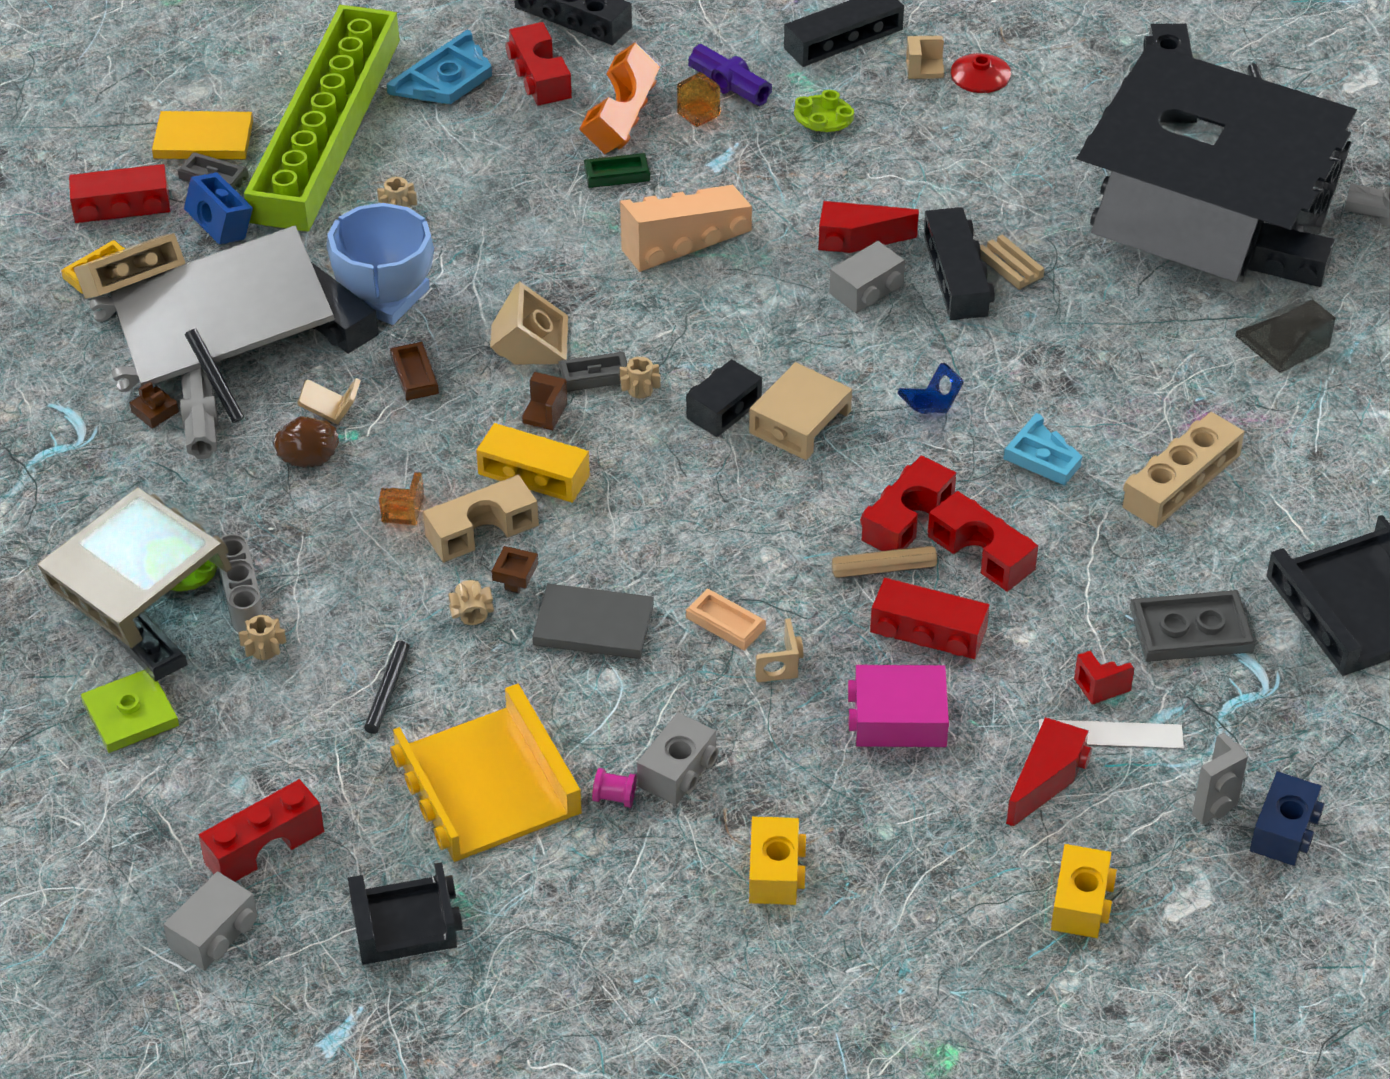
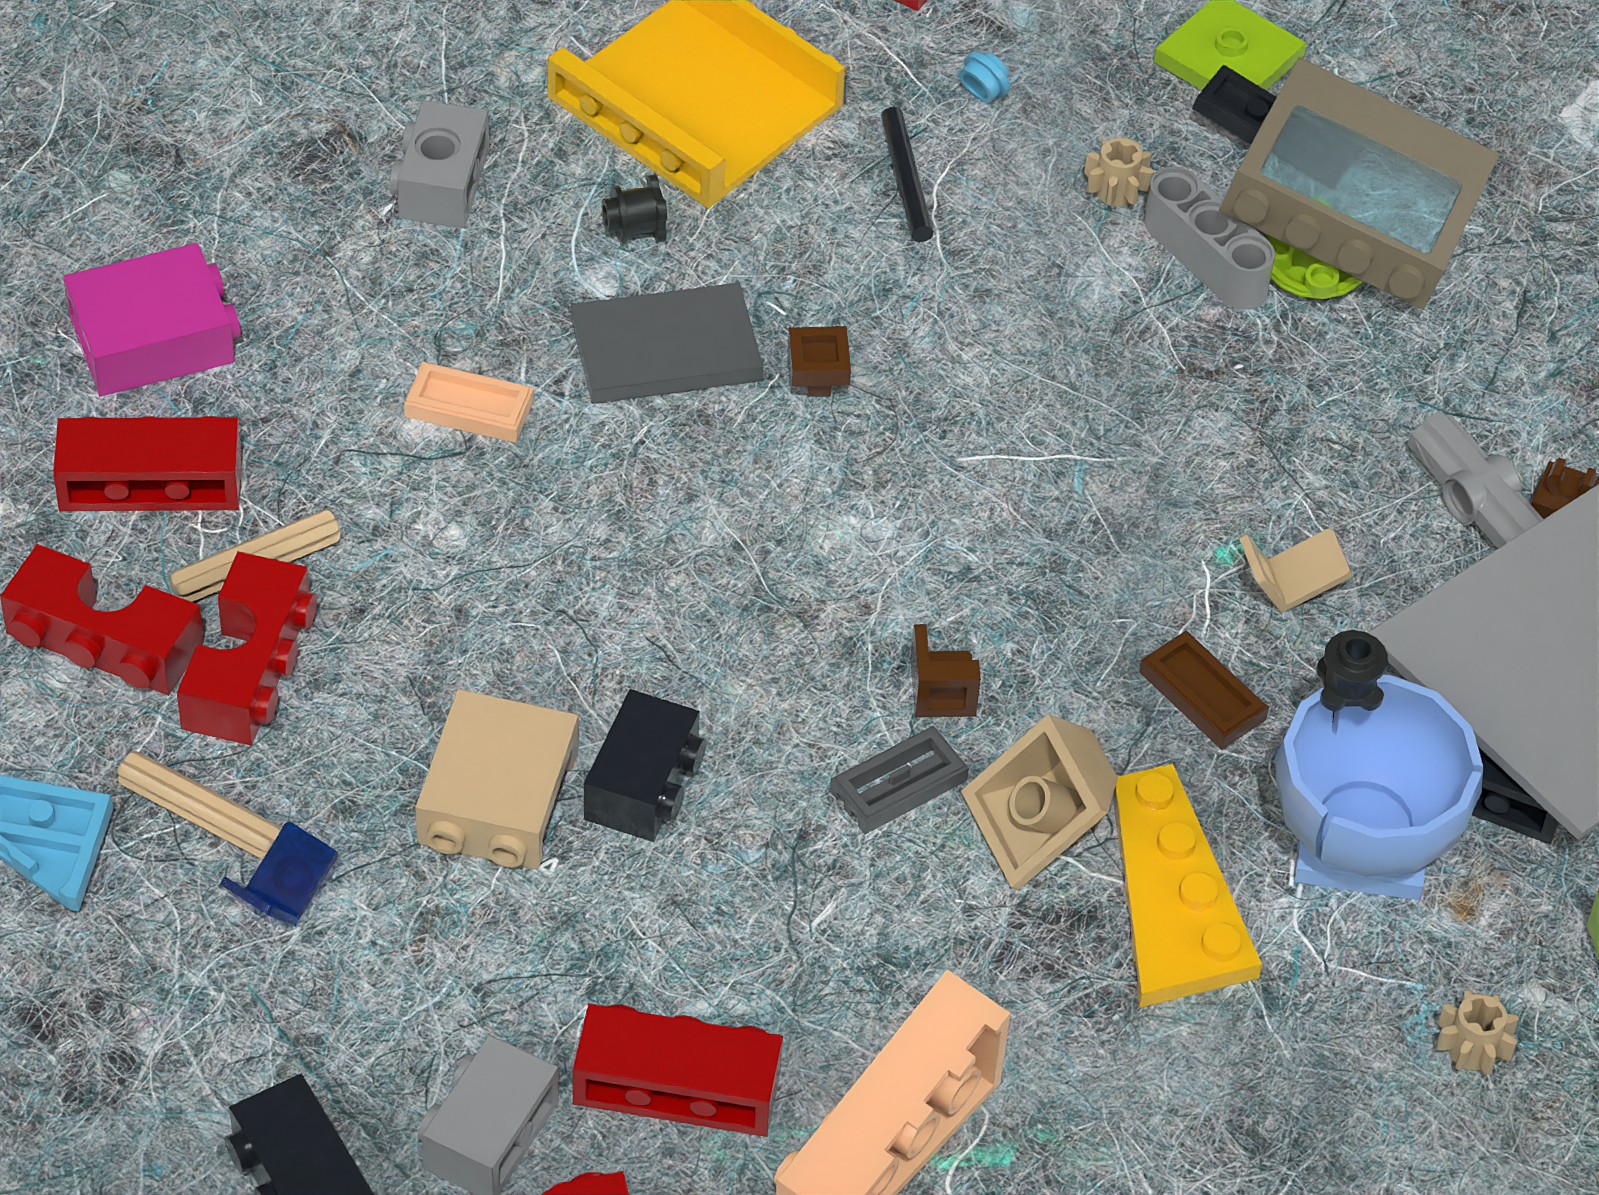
camera: 155 degrees right, 5 degrees up
black bar [184,328,244,423] -> none
reddish brown hair [273,416,339,468] -> none
clear orange panel [379,472,424,525] -> none
tan arch [423,475,539,563] -> none
tan gear [448,580,494,625] -> none
yellow brick [476,423,590,503] -> none
dark pink bush [592,768,637,808] -> none
tan gear [620,357,661,399] -> none
yellow brick [749,816,806,905] -> none
tan bracket [755,618,803,682] -> none
none -> tan axle [117,751,285,861]
none -> red brick [572,1003,783,1137]
none -> pearl dark grey brick [602,174,668,243]
none -> medium azure plate [959,51,1010,103]
none -> yellow wing [1113,764,1262,1008]
none -> pearl dark grey brick [1316,630,1388,711]

